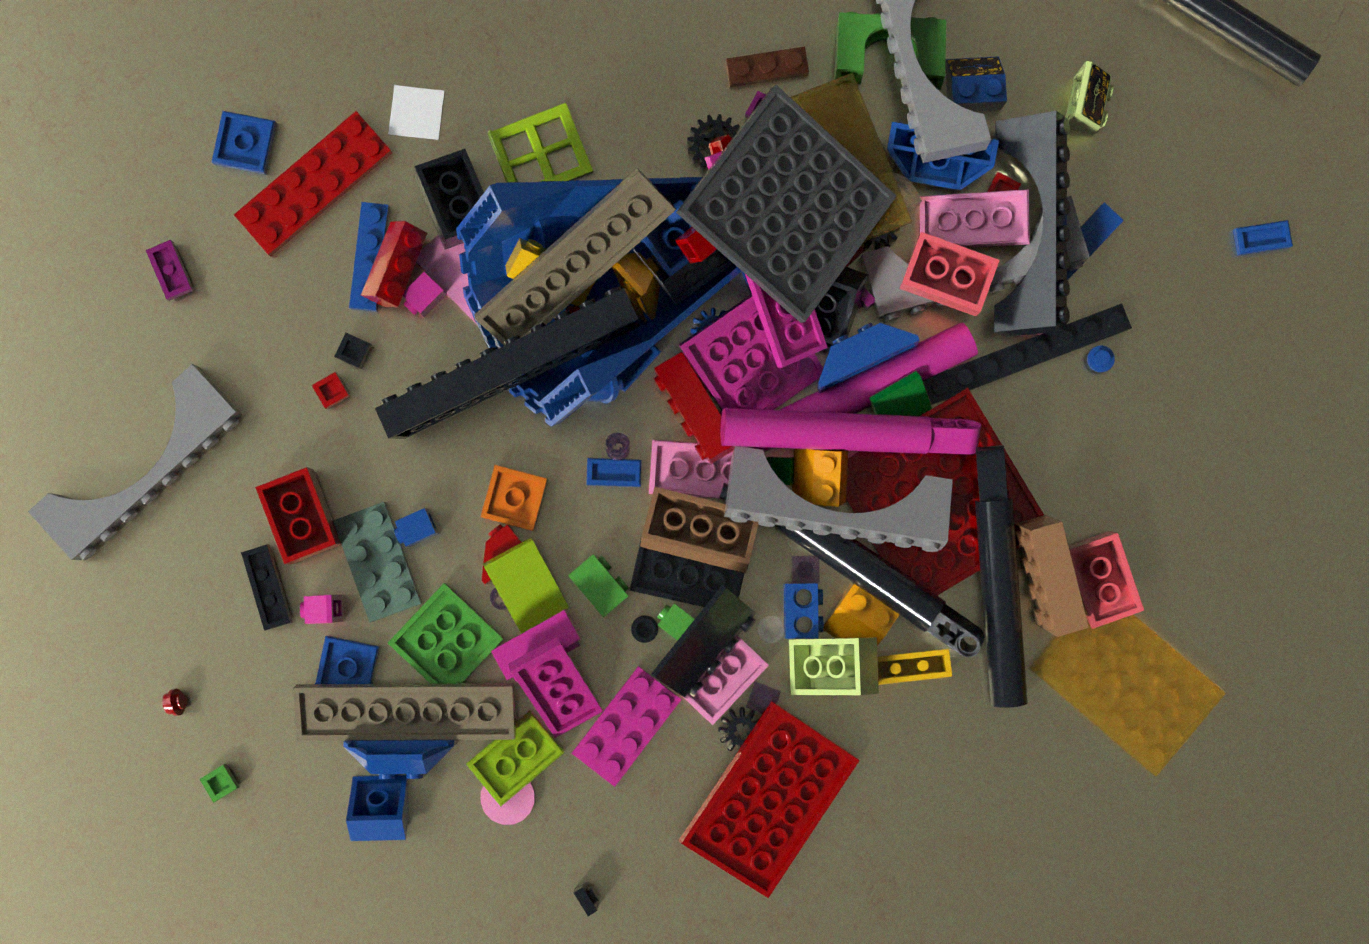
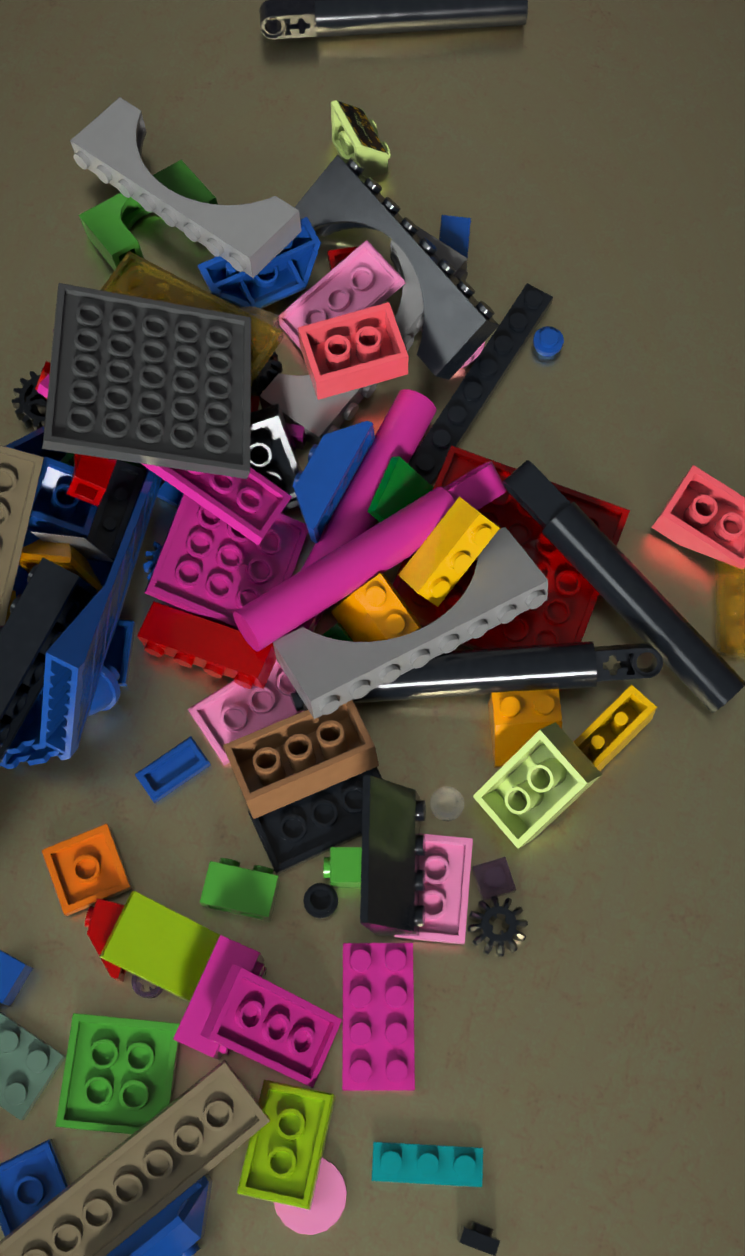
camera: 35 degrees left, 15 degrees down
clear purple bush [605,433,630,460] -> none
red plate [679,701,860,898] -> none
copper plate [726,46,809,87] -> none
blue brick [783,583,824,639] -> none
plate [791,556,820,583] -> none
blue slope [945,56,1007,111] -> none
medium nougat brick [1015,515,1089,637] -> none
blue tile [1233,220,1293,256] -> none
none -> teal plate [371,1142,483,1187]
none -> yellow brick [398,496,500,607]

